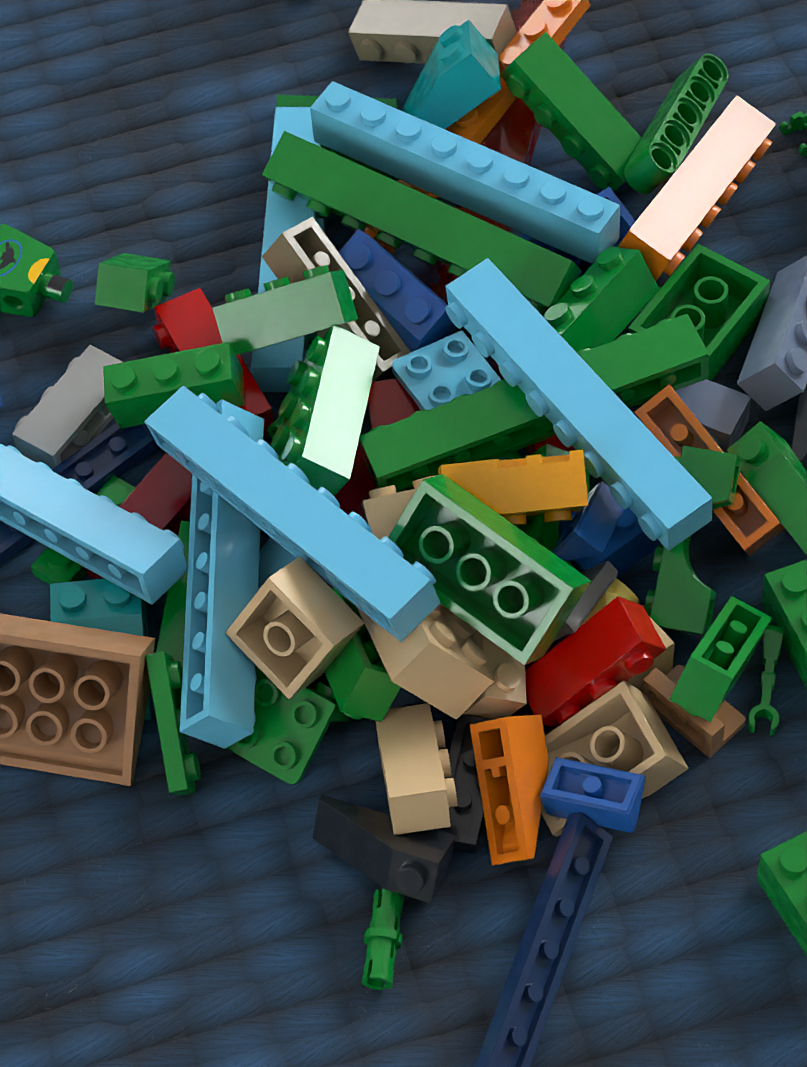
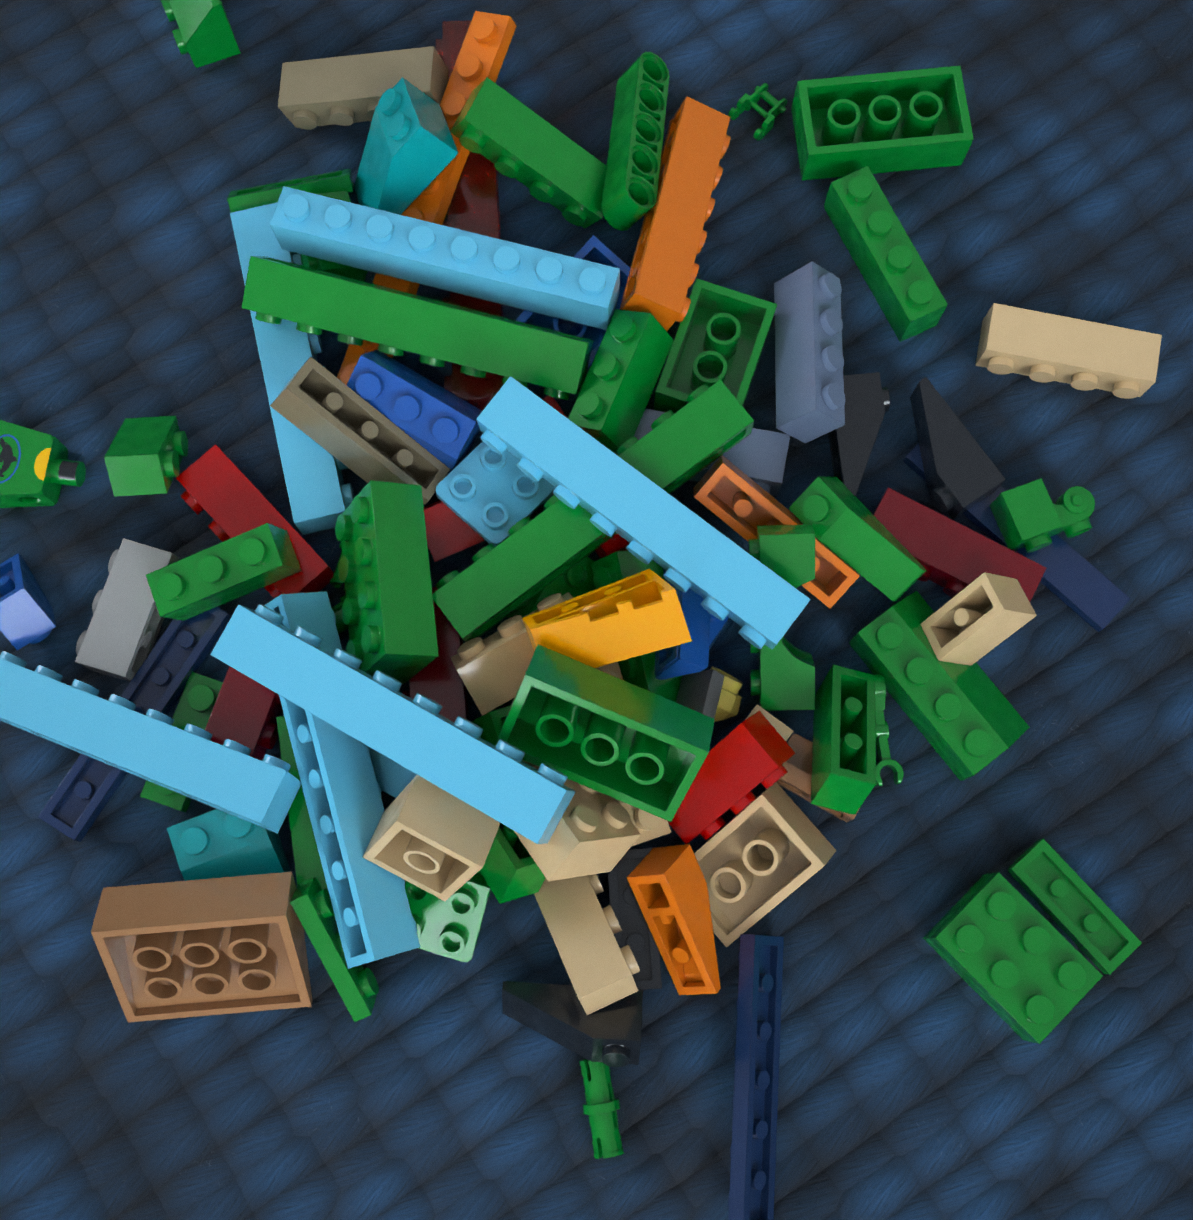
camera: 20 degrees left, 20 degrees up
brick [213,265,358,355] -> none
blue slope [540,757,645,833] -> none

